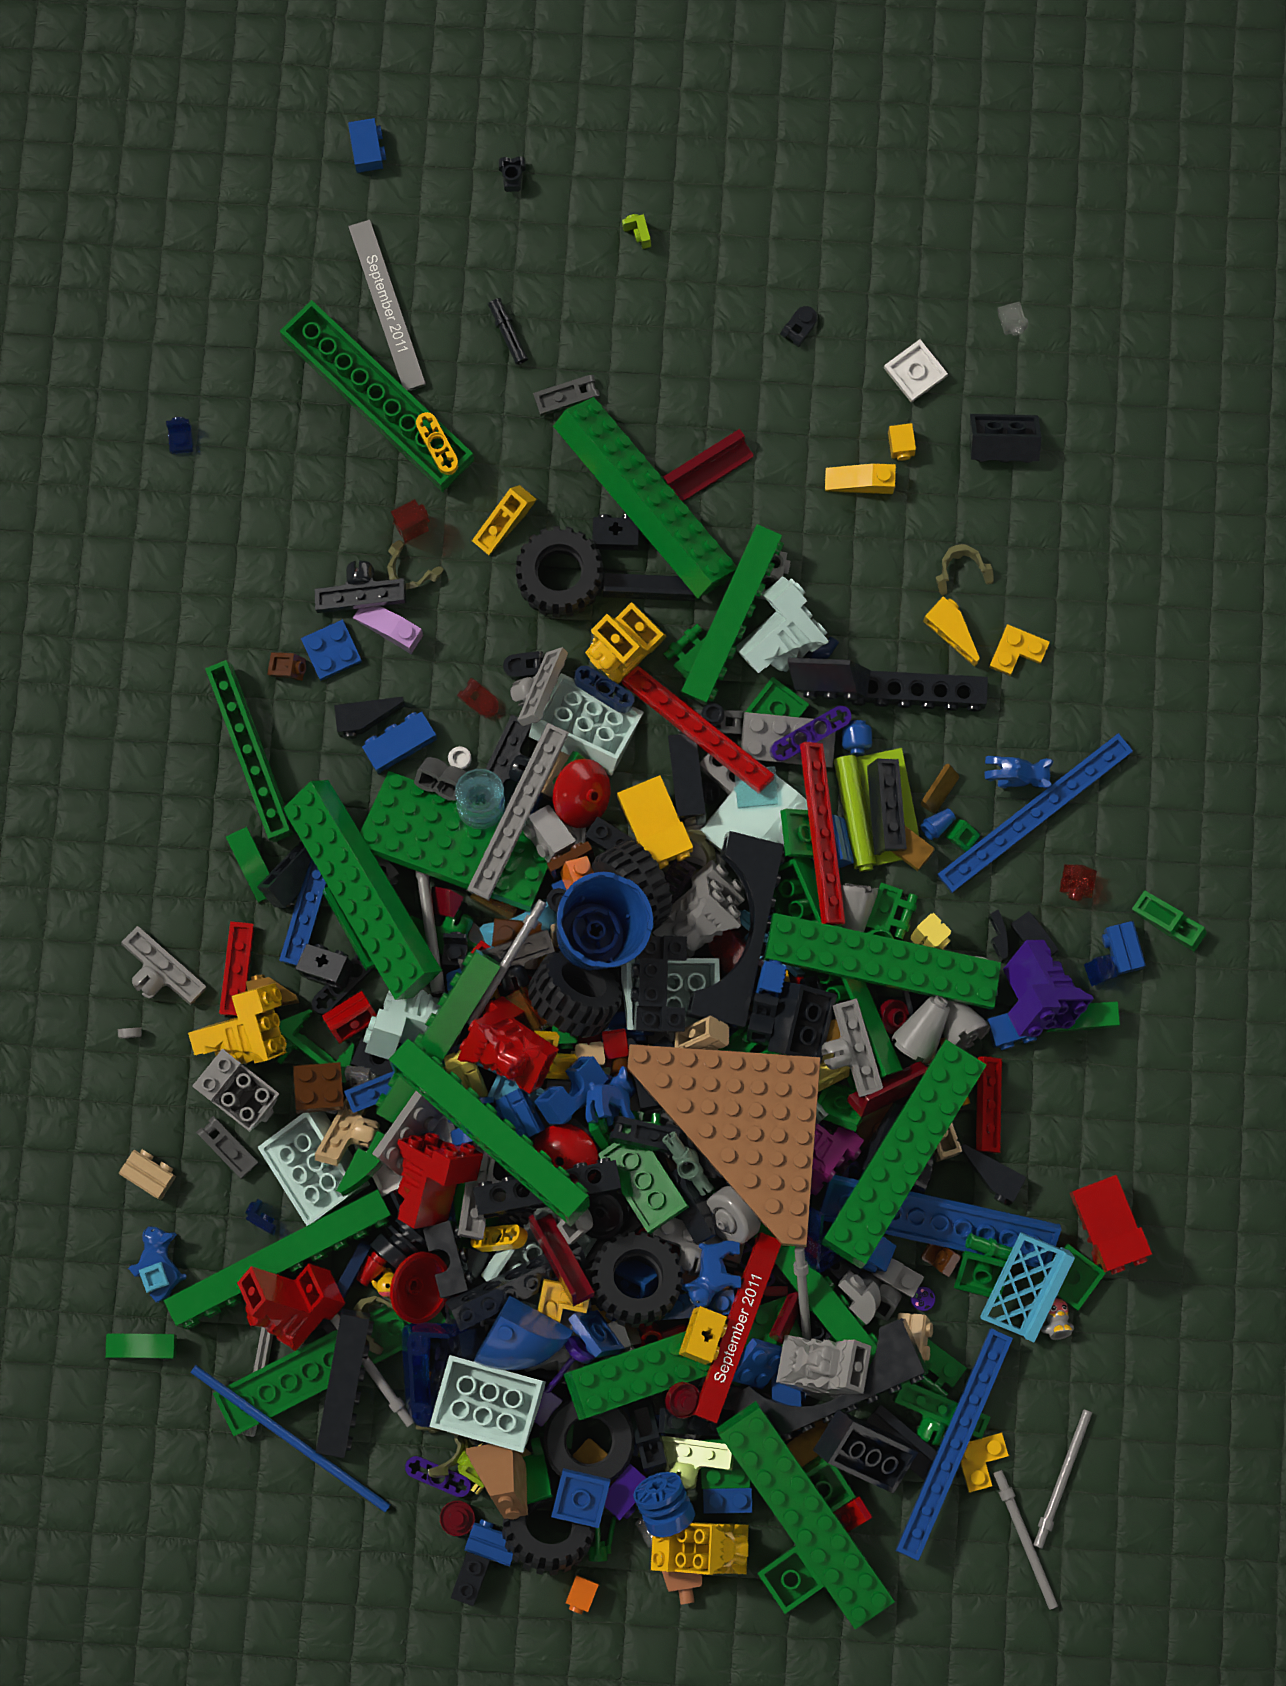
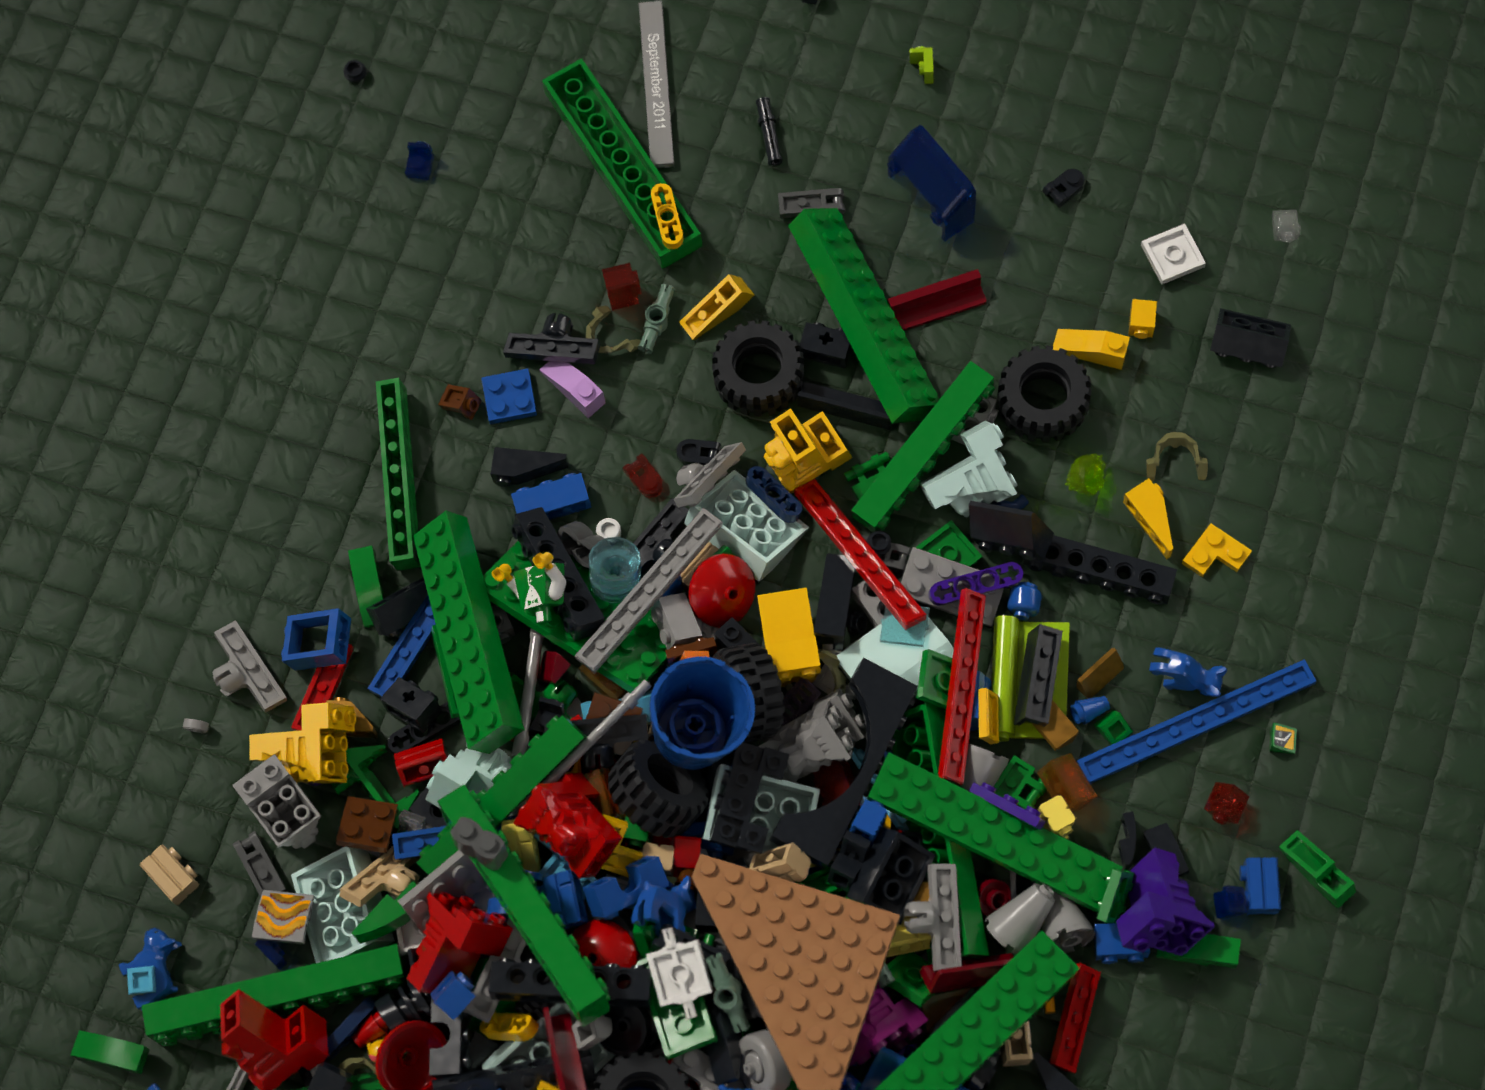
camera: 20 degrees right, 10 degrees down
none -> slope [252,890,314,945]
none -> blue window [281,608,351,671]
none -> black plate [343,60,367,82]
none -> blue brick [430,970,476,1020]
none -> dark grey brick [450,817,508,870]
none -> torso [492,552,566,624]
none -> black brick [511,507,605,641]
none -> sand green pin [638,284,675,354]
none -> white plate [646,927,713,1019]
none -> clear blue windscreen [887,125,976,242]
none -> dark purple plate [969,782,1046,830]
none -> yellow tile [978,688,999,744]
none -> black tyre [997,345,1092,443]
none -> clear orange brick [1037,753,1097,812]
none -> clear neon green hair [1065,454,1106,496]
none -> green plate [1097,869,1135,923]
none -> slope [1269,723,1297,754]

